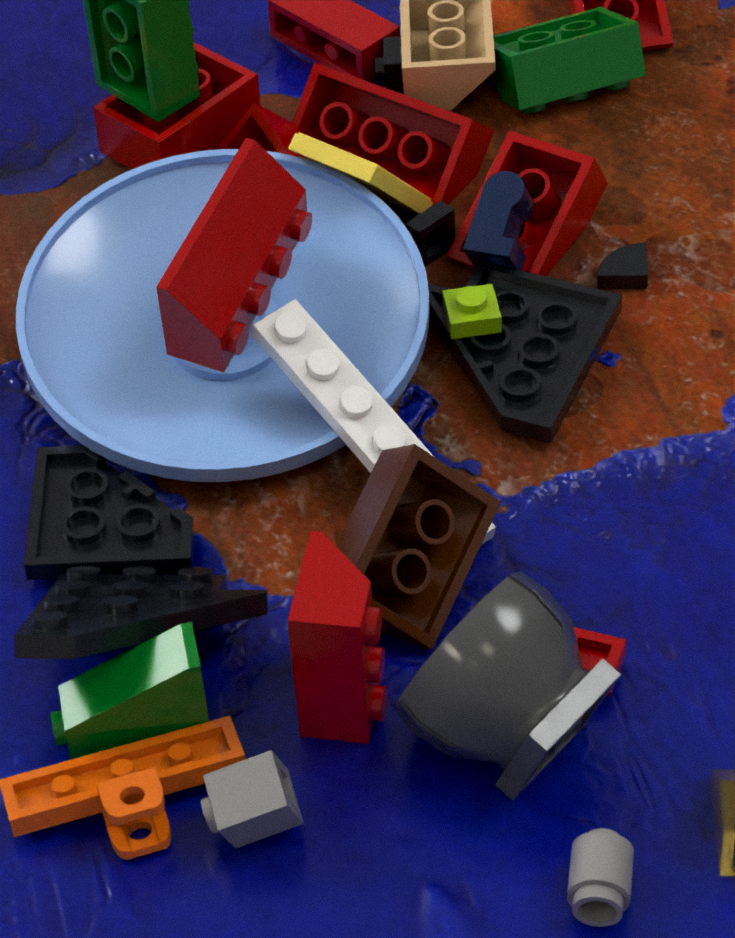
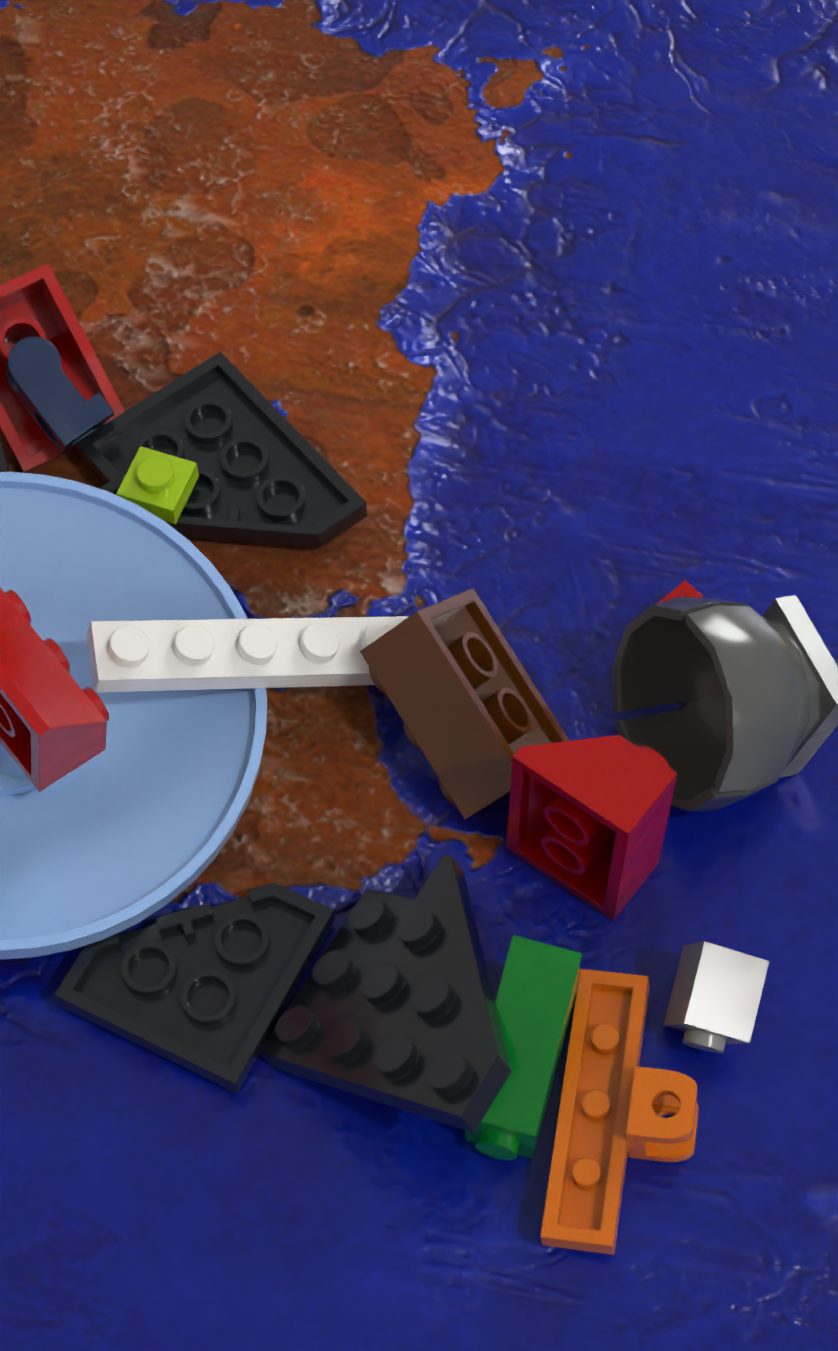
camera: 65 degrees left, 15 degrees up
black tile [597,243,648,289] -> none

